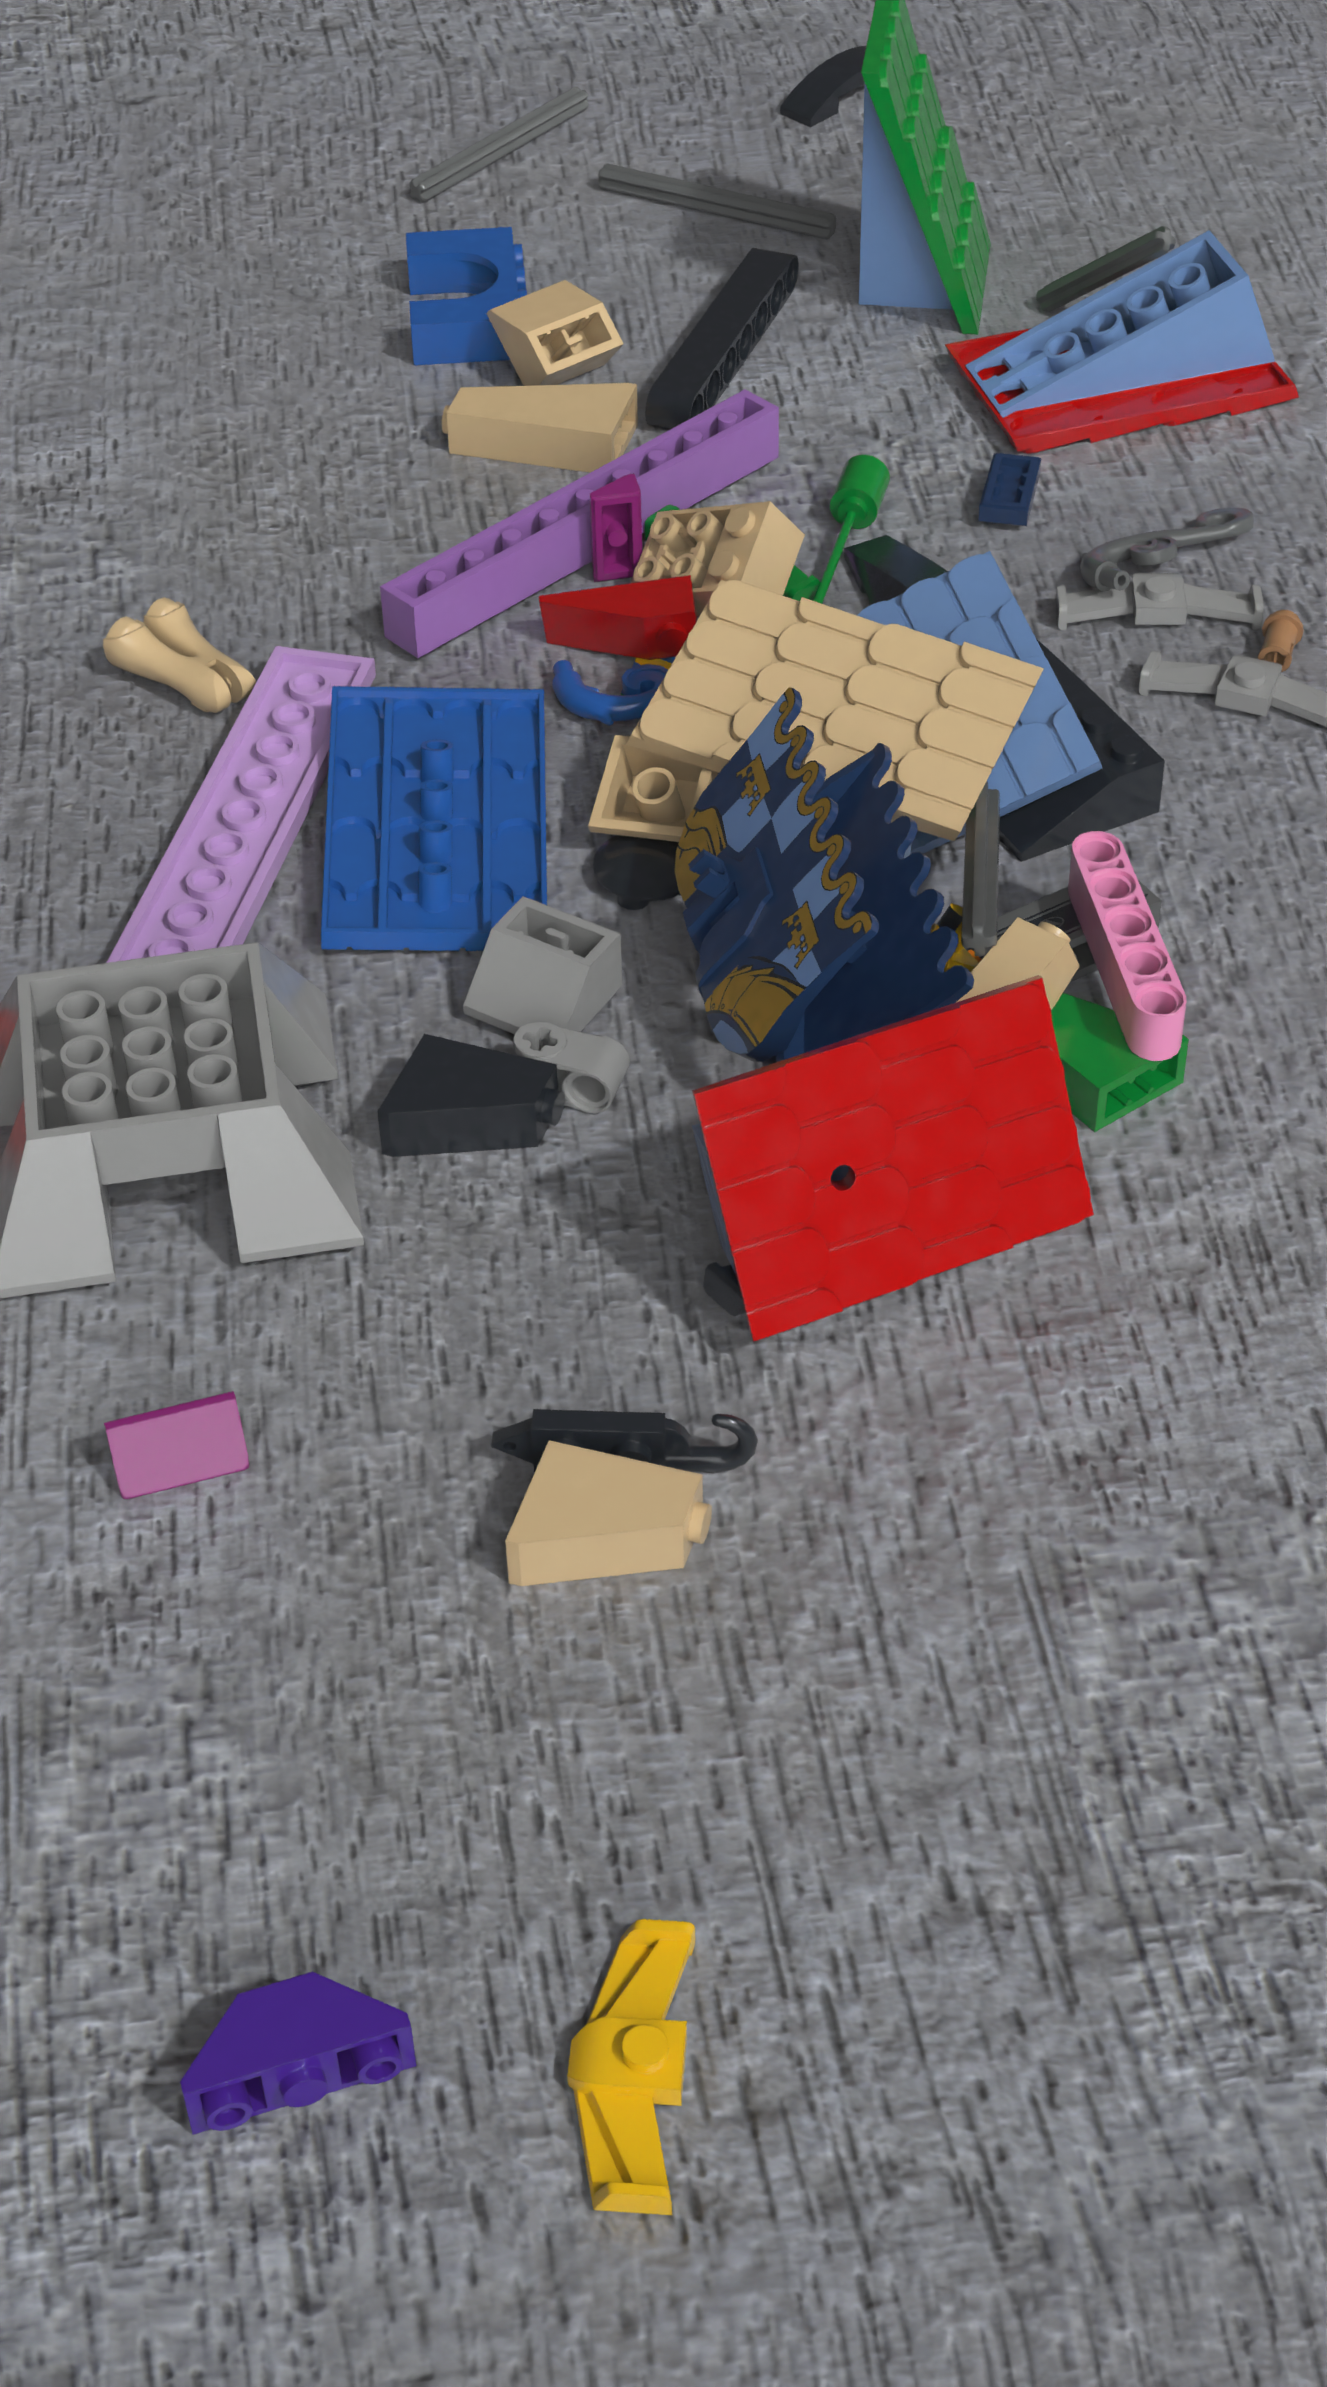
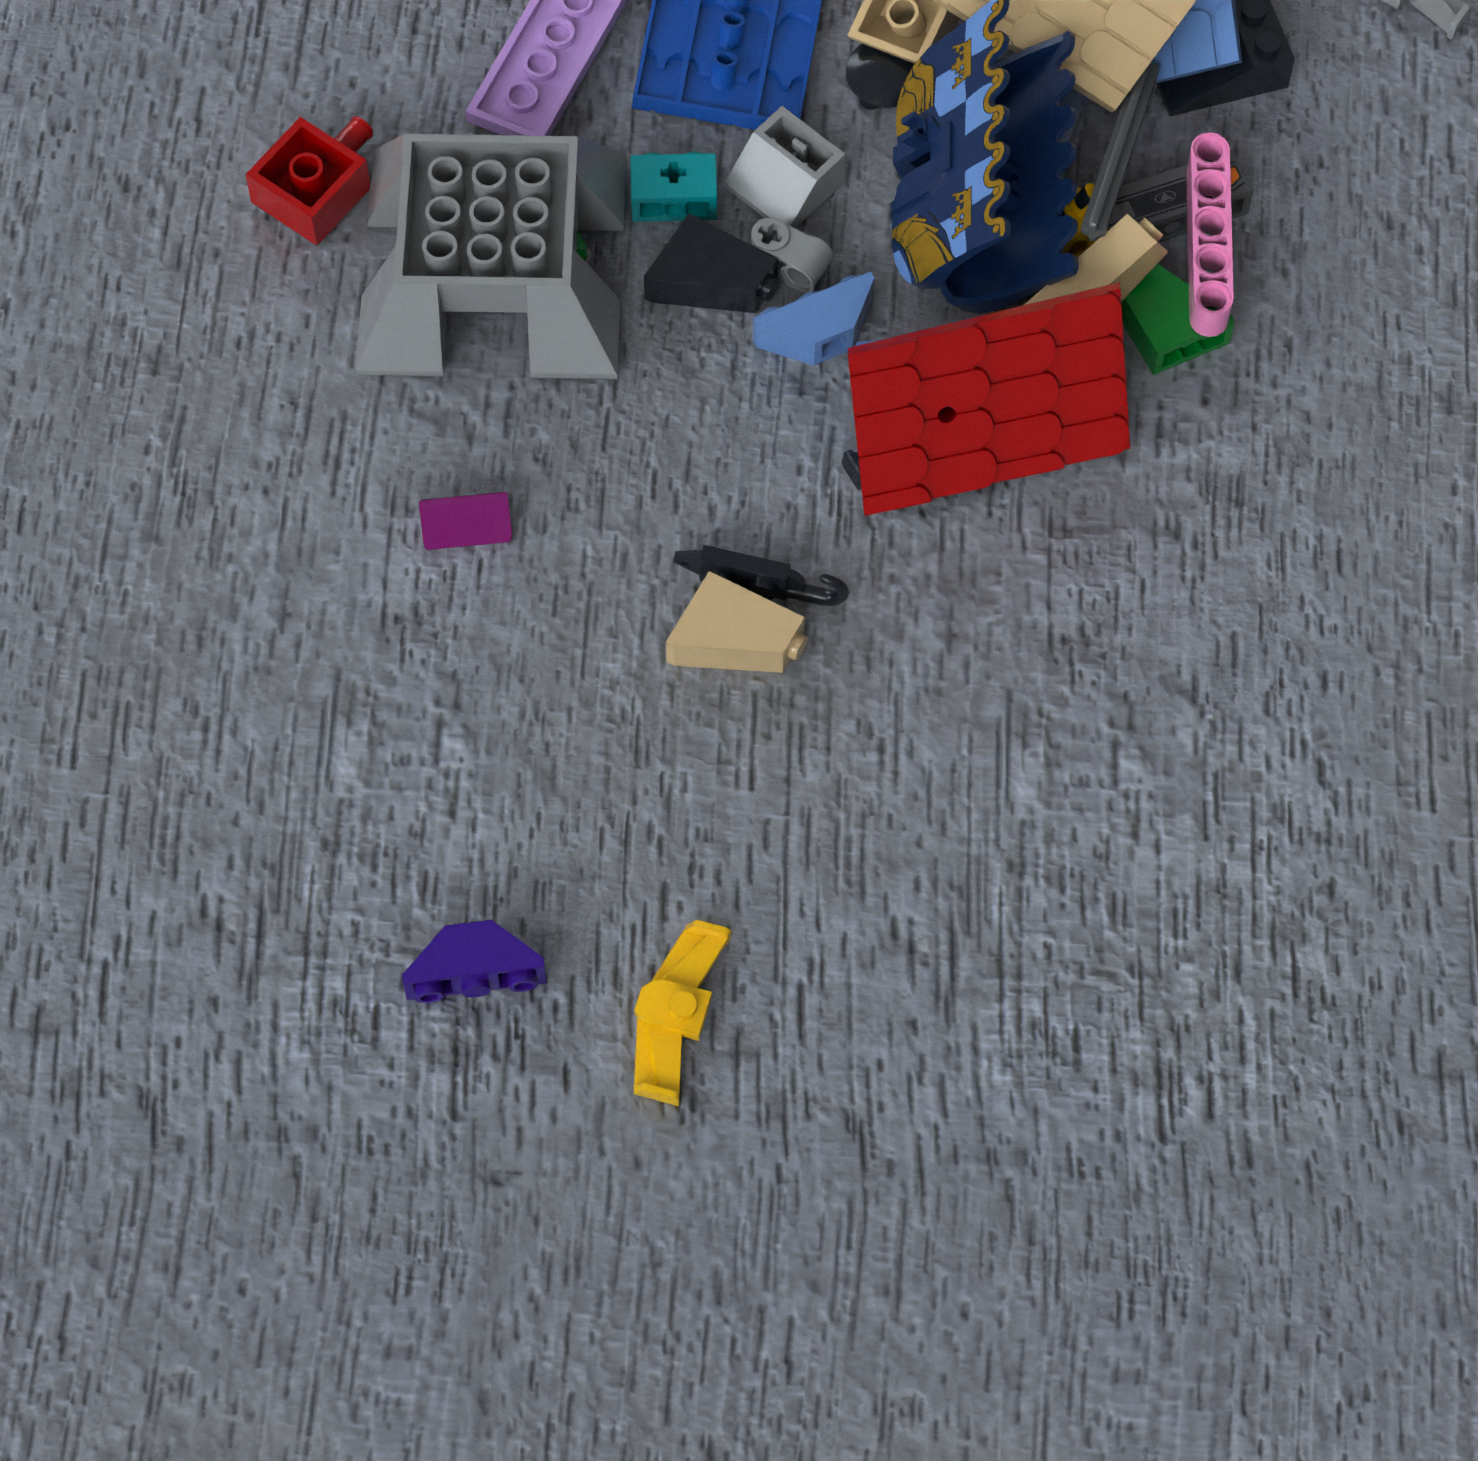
camera: 10 degrees right, 20 degrees up
none -> teal brick [630,151,717,222]
none -> medium blue slope [753,271,875,366]

